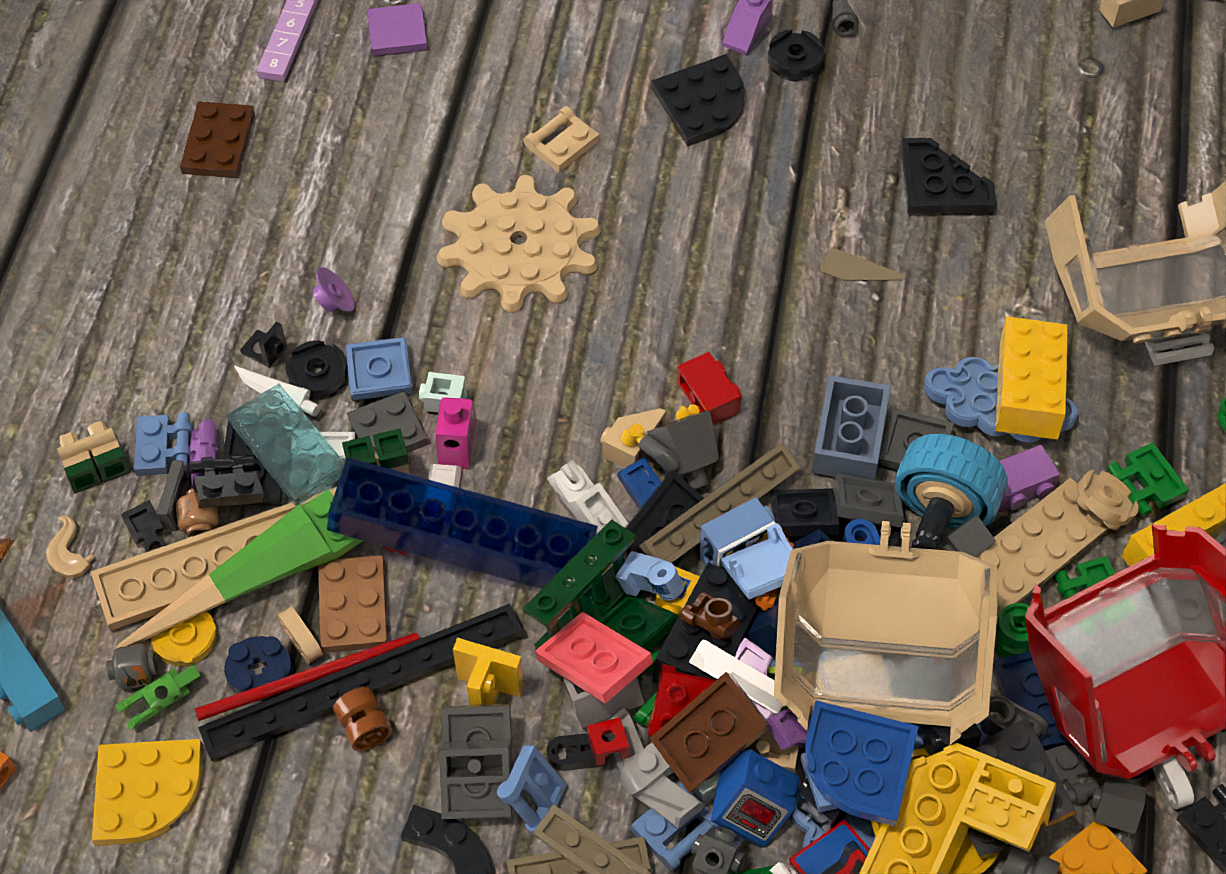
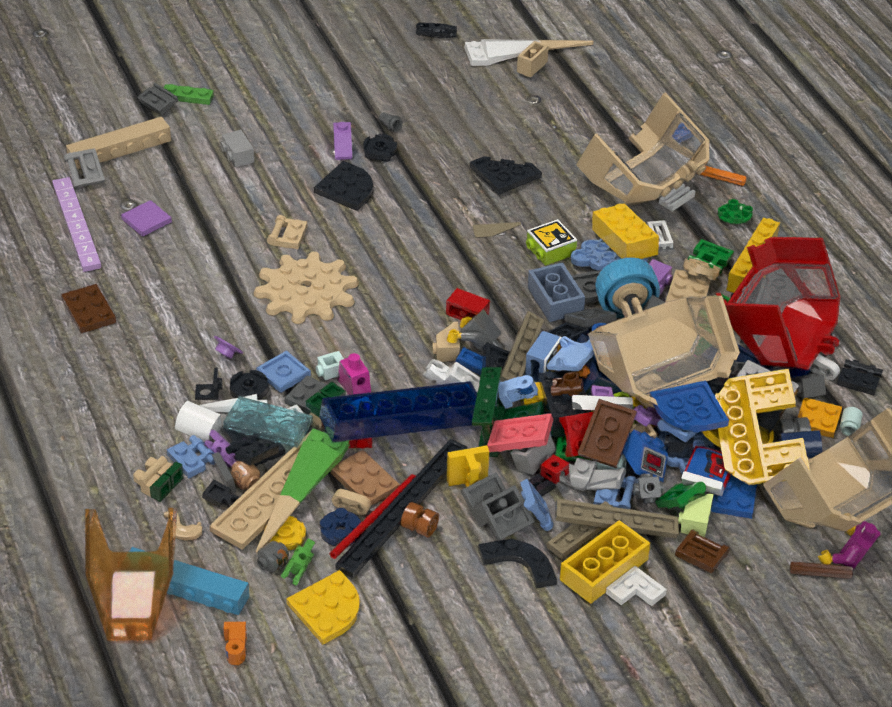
camera: 35 degrees left, 15 degrees down
none -> white brick [175,401,222,442]
none -> piece [526,219,577,266]
none -> white tile [647,220,673,249]

